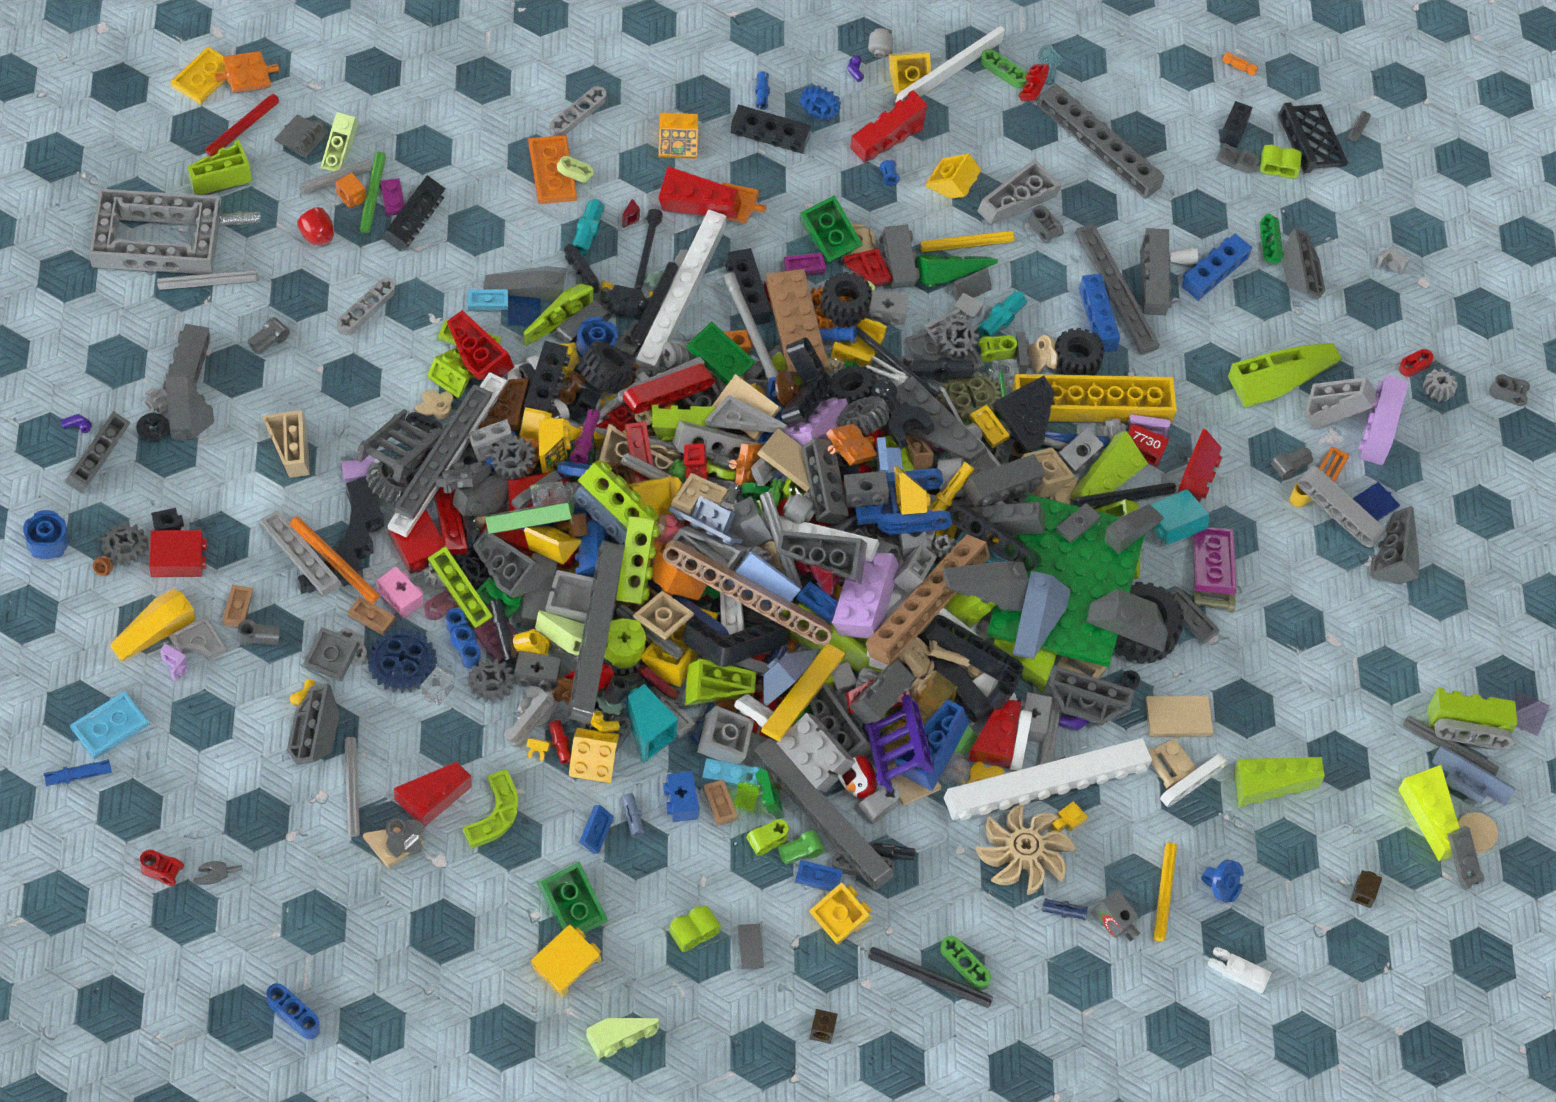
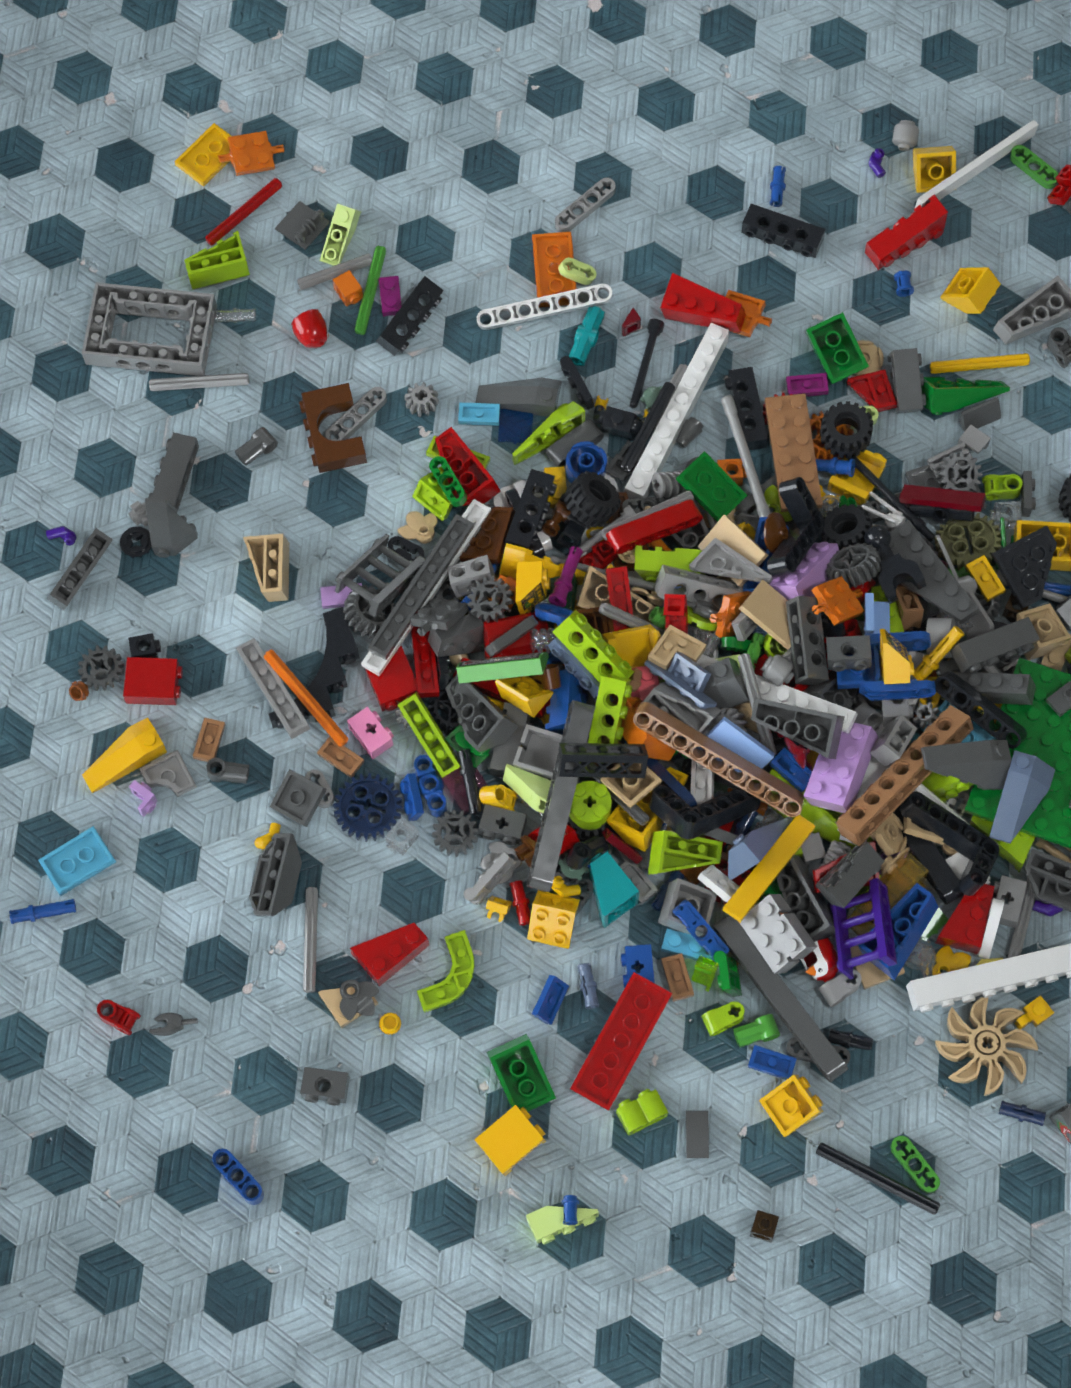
camera: 15 degrees right, 10 degrees up
blue brick [23,510,69,559] -> none
clear pink beam [424,589,459,620] -> none
clear brick [530,481,565,506] -> none
slope [658,113,698,159] -> none
blue gear [799,85,841,120] -> none
light grey brick [866,290,909,325] -> none
teal piece [977,291,1027,338] -> none
tan plate [1028,335,1058,373] -> none
none -> reddish brown arch [299,383,367,473]
none -> dark grey brick [300,1067,350,1106]
none -> yellow plate [379,1013,401,1035]
none -> blue plate [400,773,424,821]
none -> light grey gear [405,382,439,417]
none -> green beam [429,456,467,507]
none -> white beam [477,284,612,330]
none -> black fence [558,743,649,778]
none -> blue pin [561,1195,579,1225]
none -> red plate [570,972,672,1111]
none -> blue piece [673,900,729,962]
none -> dark grey cone [676,417,704,448]
none -> dark red tile [899,484,986,512]

